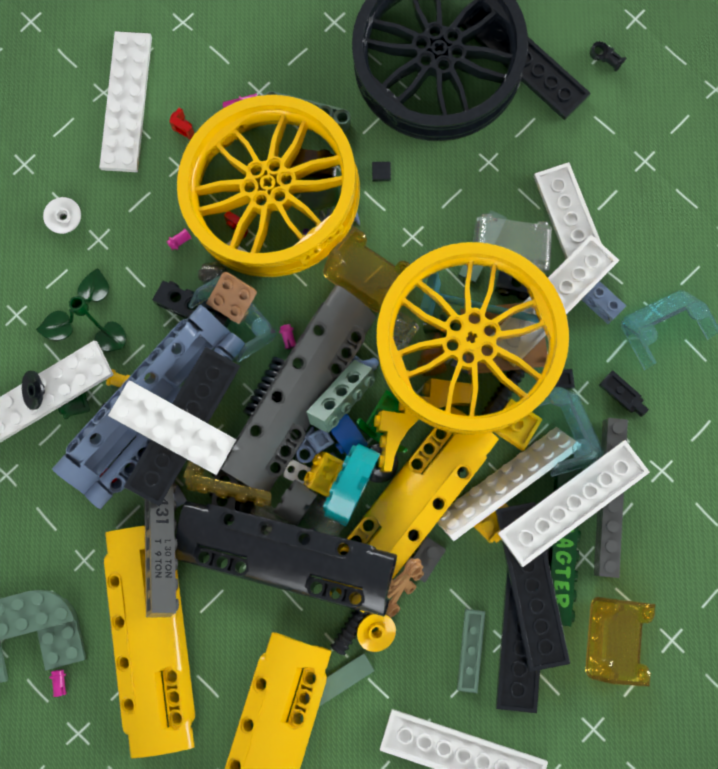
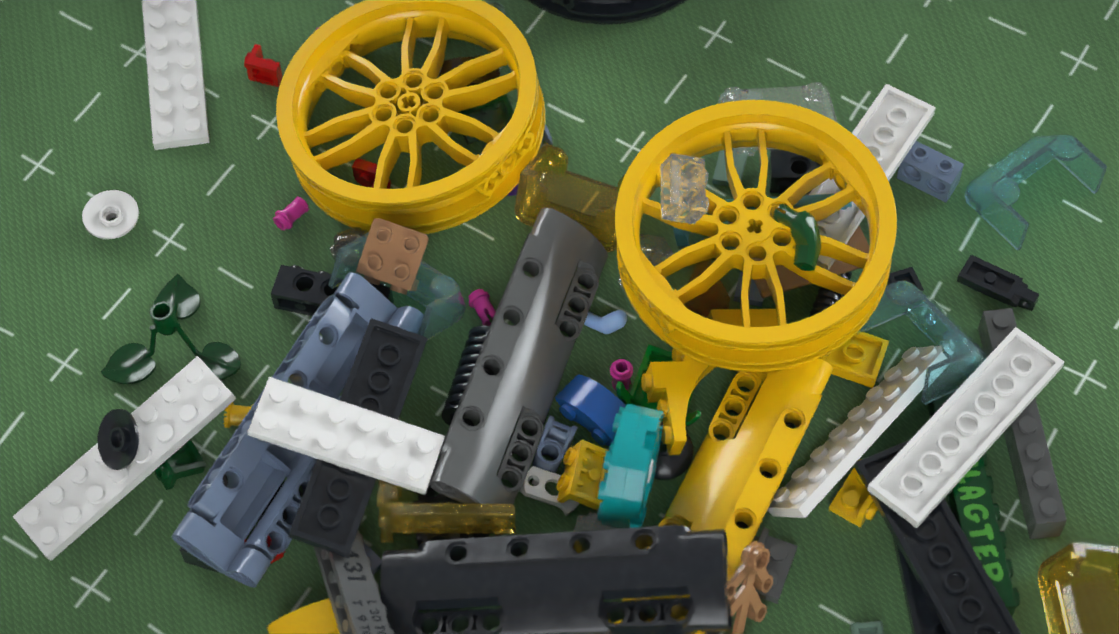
camera: 10 degrees left, 20 degrees down
dark grey brick [273,480,318,526] -> none
sand green brick [306,360,375,433] -> none
sand blue tile [307,429,334,454] -> none
black tile [372,162,391,182] -> none
white plate [533,162,602,259] -> none
none -> dark pink pin [610,359,634,390]
none -> clear brick [660,153,709,224]
none -> dark green arm [773,204,822,271]

